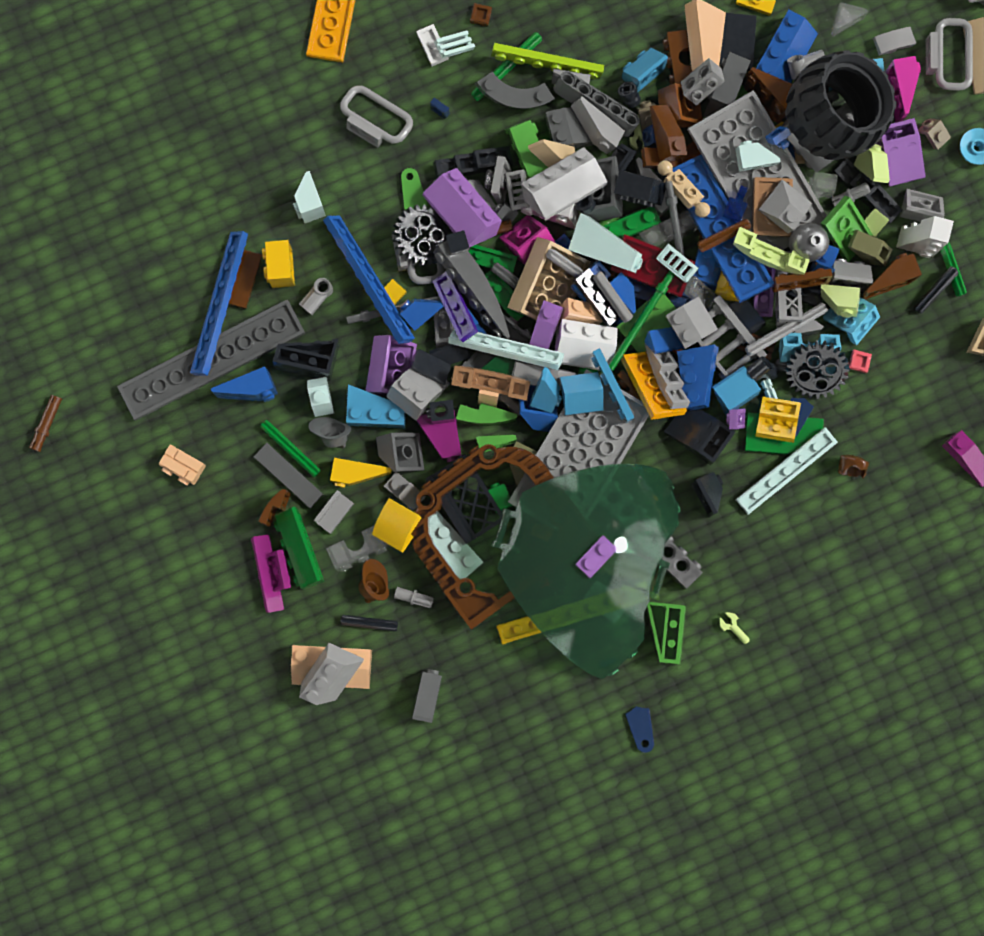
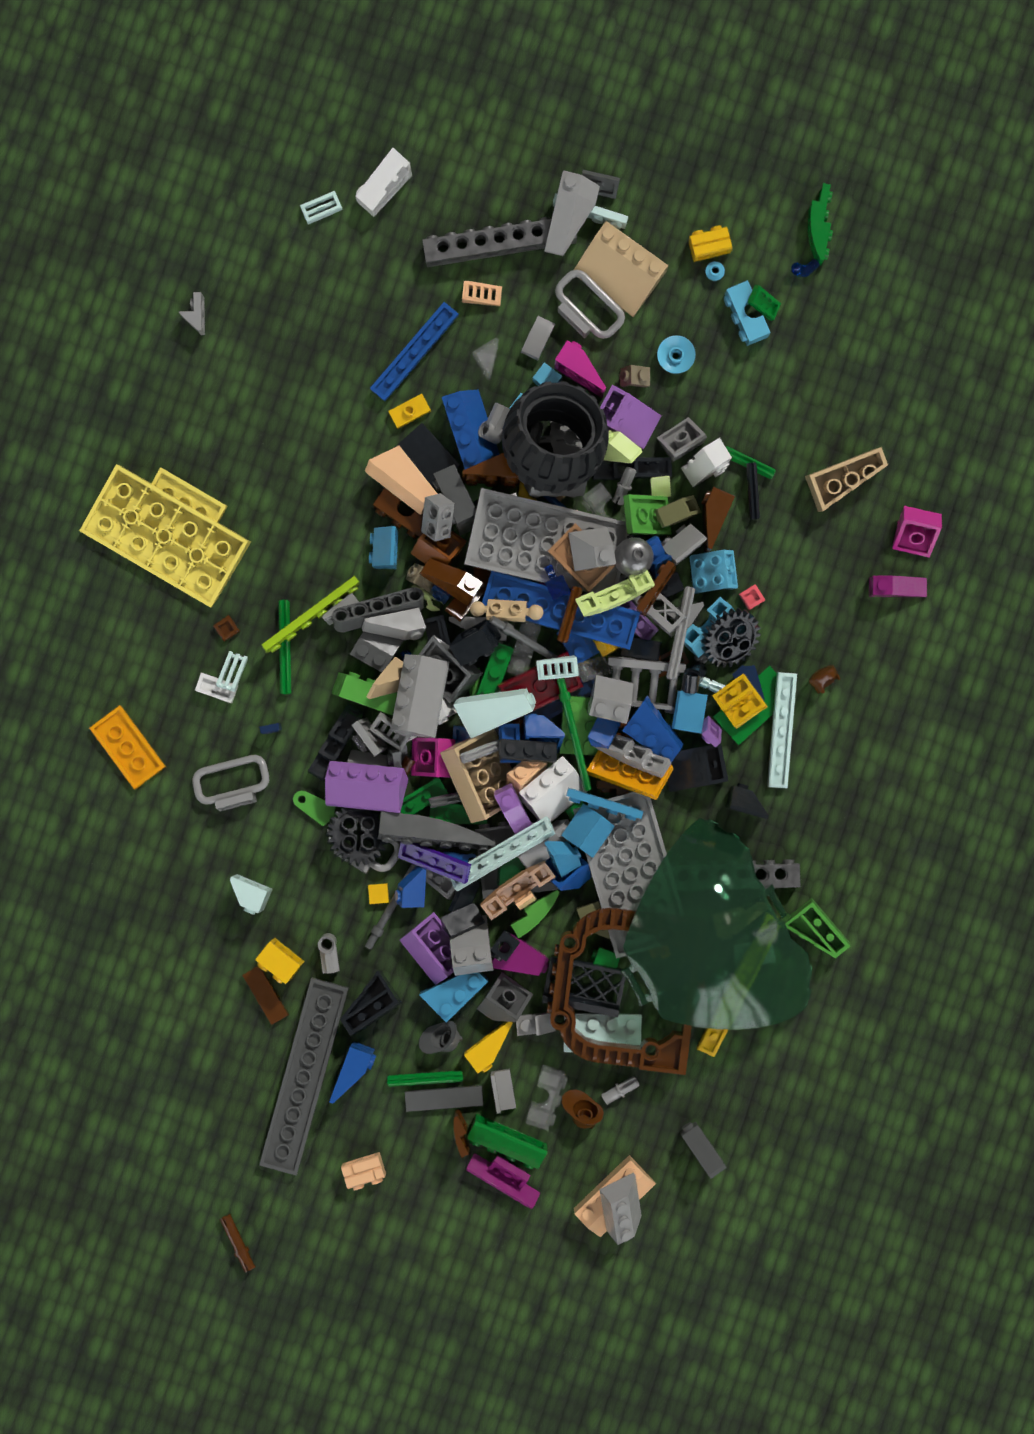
camera: 40 degrees left, 5 degrees up
blue plate [190,231,248,376] -> none
light aqua slope [307,377,334,417] -> none
blue plate [323,216,415,344] -> none
black axle [341,615,398,631] -> none
yellow slope [372,498,421,553] -> none
black tile [446,230,470,255] -> none
dark grey brick [474,71,555,109] -> none
bright green slope [476,435,517,453] -> none
black tile [575,195,595,215] -> none
medium lavender plate [575,536,617,579] -> none
light grey axle [593,272,633,323] -> none
black wheel [618,82,641,108] -> none
dark blue piece [626,706,654,753] -> none
yellowish green bar [719,612,750,644] -> none
light aqua slope [735,141,781,172] -> none
blue tile [765,126,791,150] -> none
yellowish green slope [821,284,860,318] -> none

